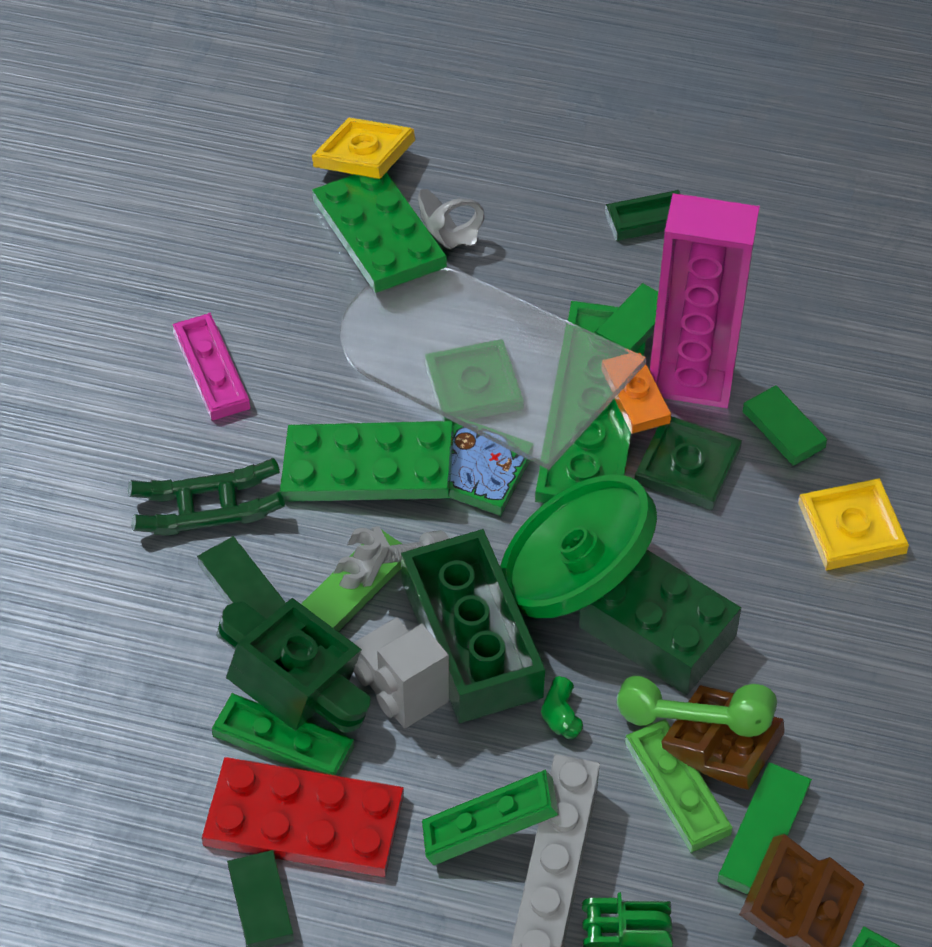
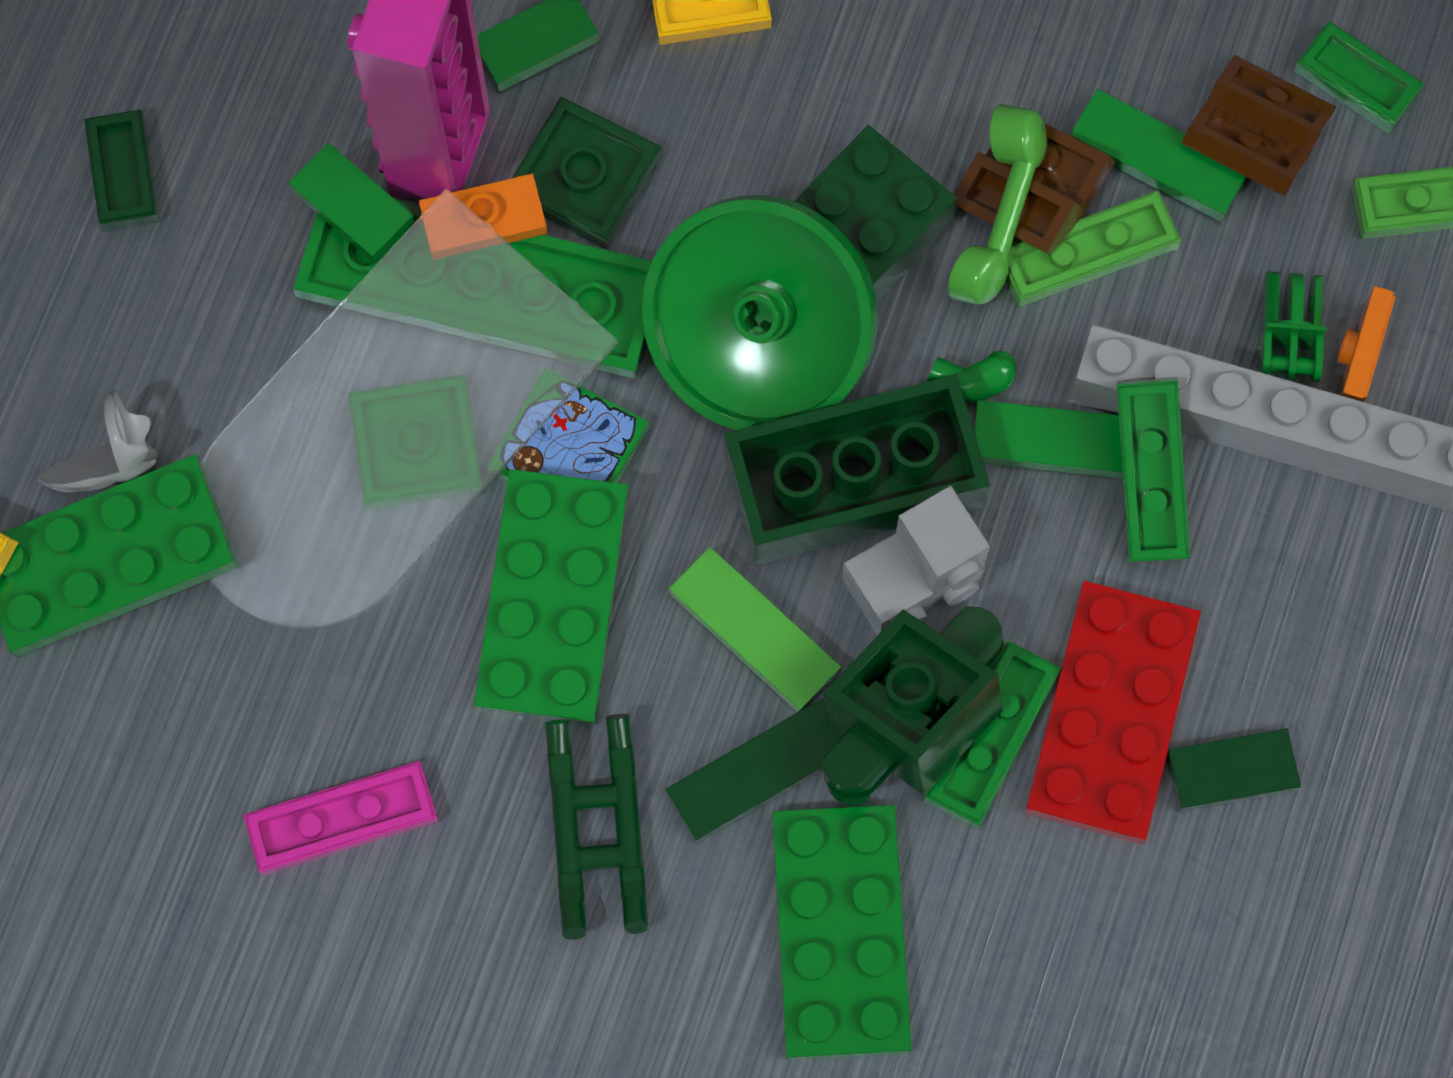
camera: 85 degrees left, 20 degrees up
light grey bar [333,526,449,589] -> none
none -> green plate [772,805,912,1061]
none -> green tile [974,400,1123,479]

